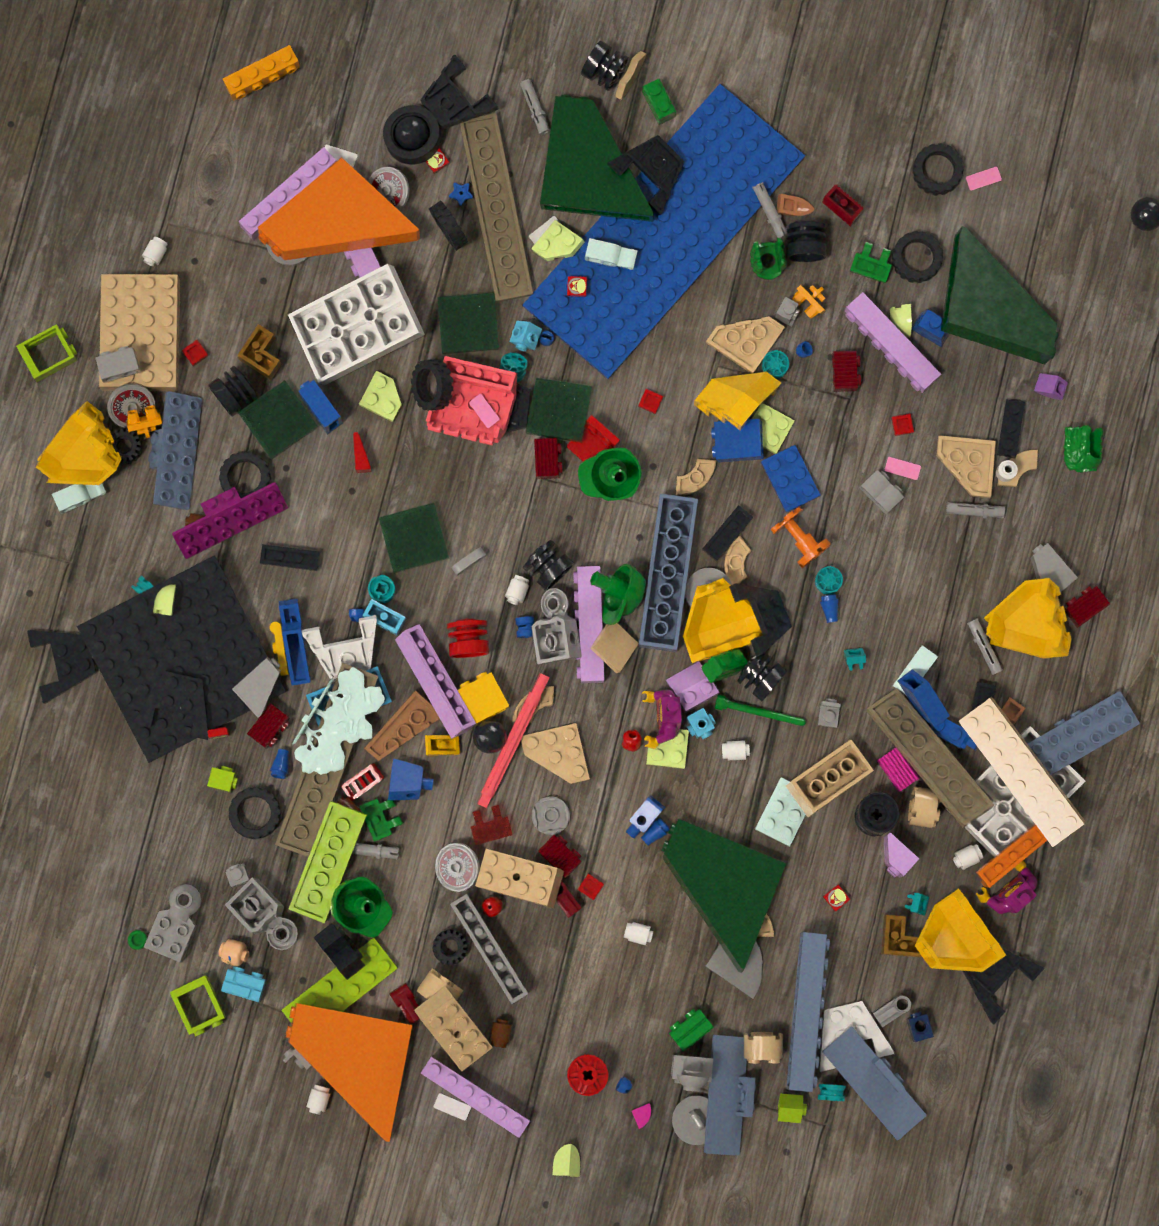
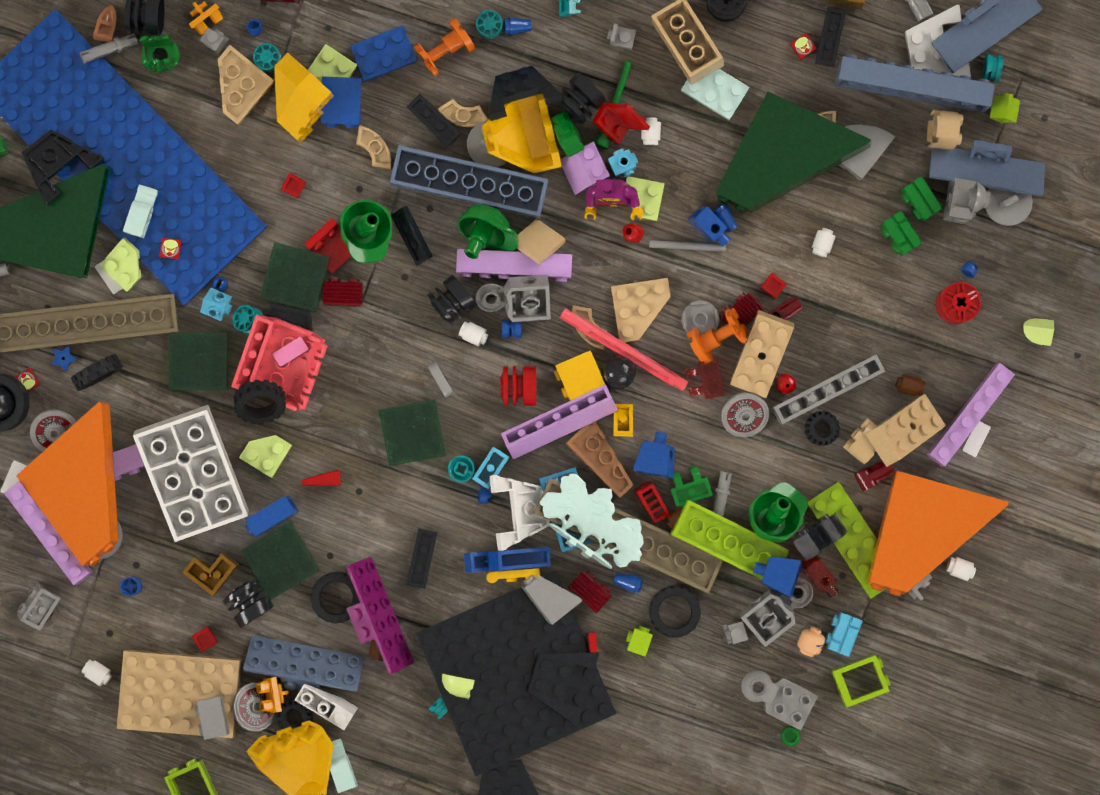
camera: 80 degrees left, 5 degrees up
dark pink tile [632,1103,651,1129] -> none
none -> light grey bracket [17,583,61,631]
none -> blue wheel [120,577,142,596]
none -> white slope [295,684,358,730]
none -> black plate [391,206,433,266]
none -> red bracket [592,103,650,145]
none -> light grey bar [649,240,726,252]
none -> orange piece [687,308,749,365]
none -> blue torso [754,557,802,599]
none -> clear red torso [801,555,839,598]
none -> black plate [815,7,846,68]
none -> green brick [880,211,923,256]

